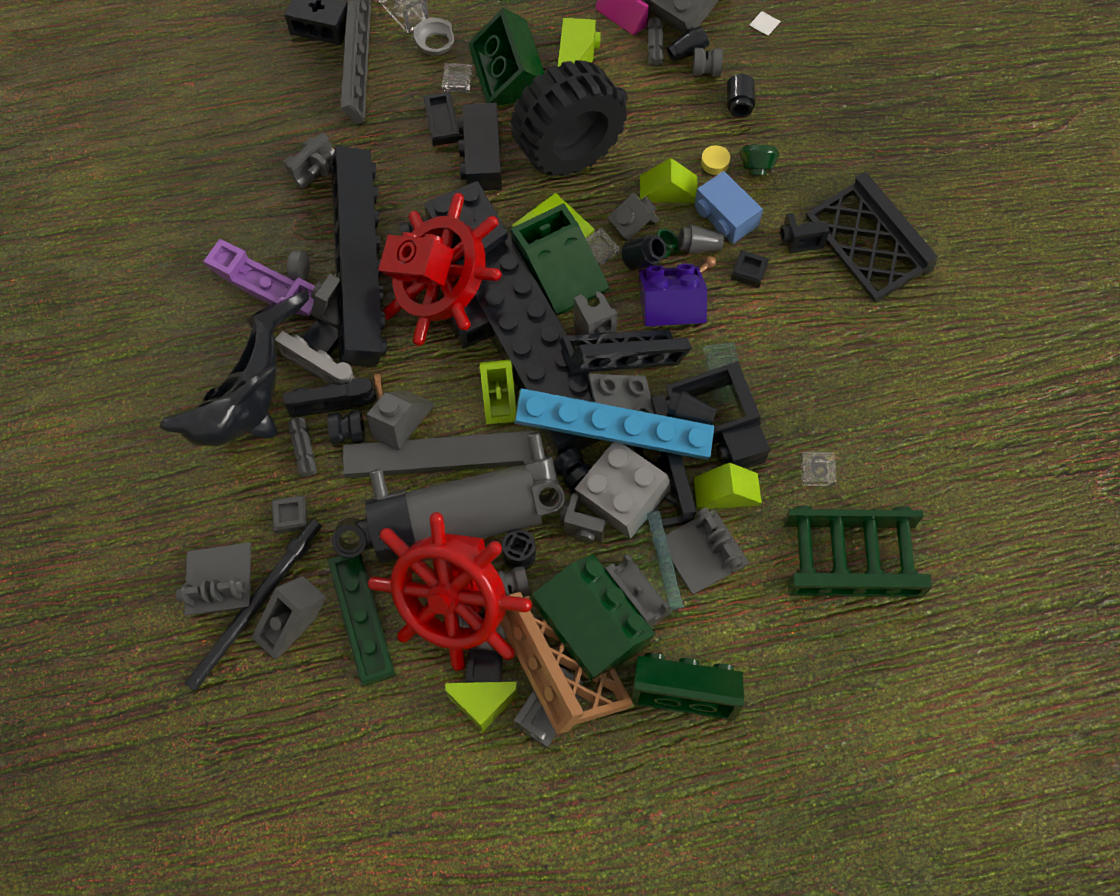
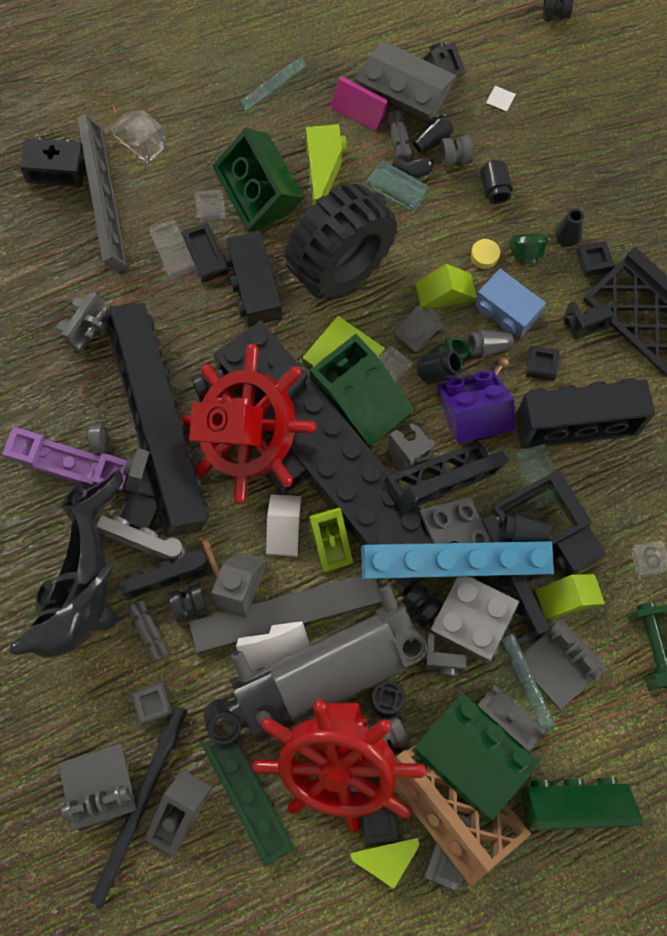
camera: 15 degrees left, 5 degrees up
light grey piece [414,18,455,56] -> none
none -> clear tile [148,219,196,280]
none -> white slope [236,621,310,670]
none -> white slope [266,494,301,557]
none -> clear light blue tile [367,160,429,212]
none -> black arm [391,156,434,179]
none -> black brick [515,378,655,449]
none -> black cone [555,208,585,247]
none -> black plate [576,241,615,277]

